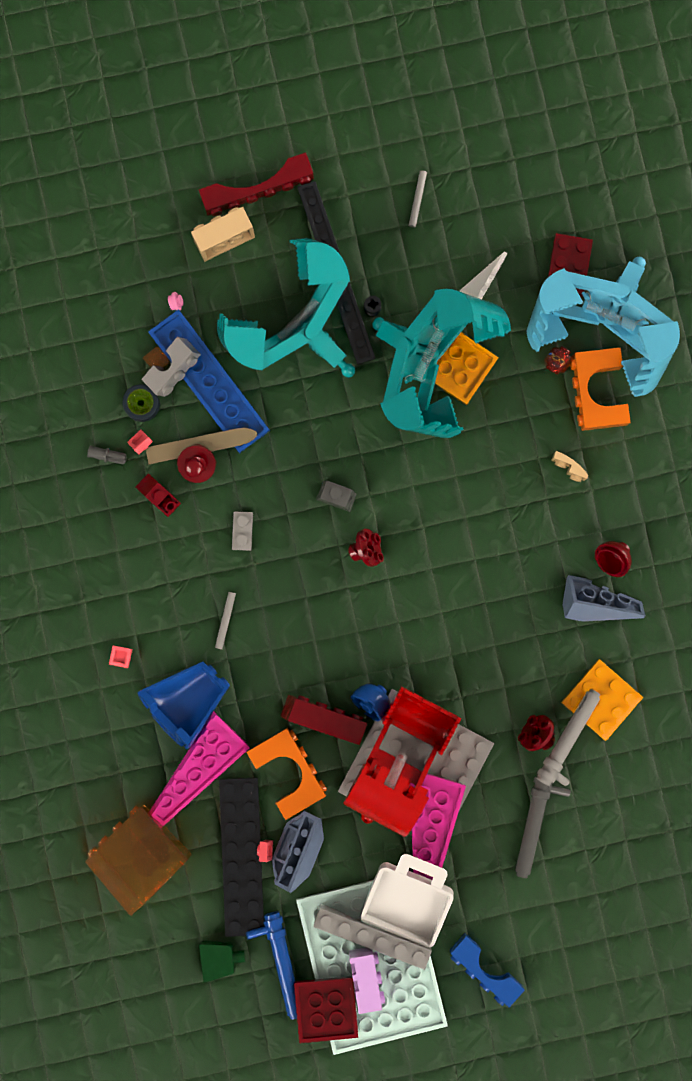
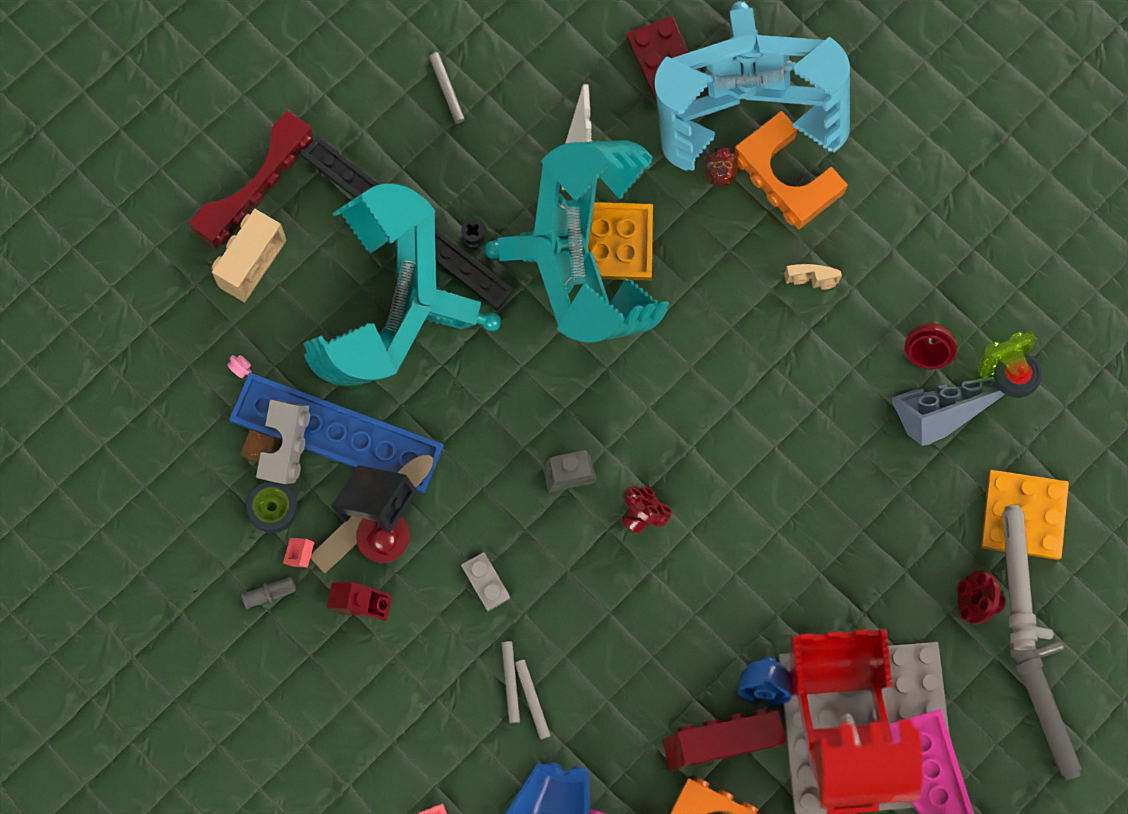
camera: 35 degrees left, 10 degrees down
none -> black panel [331,465,417,532]
none -> light grey bar [502,642,520,723]
none -> plate [978,330,1042,398]

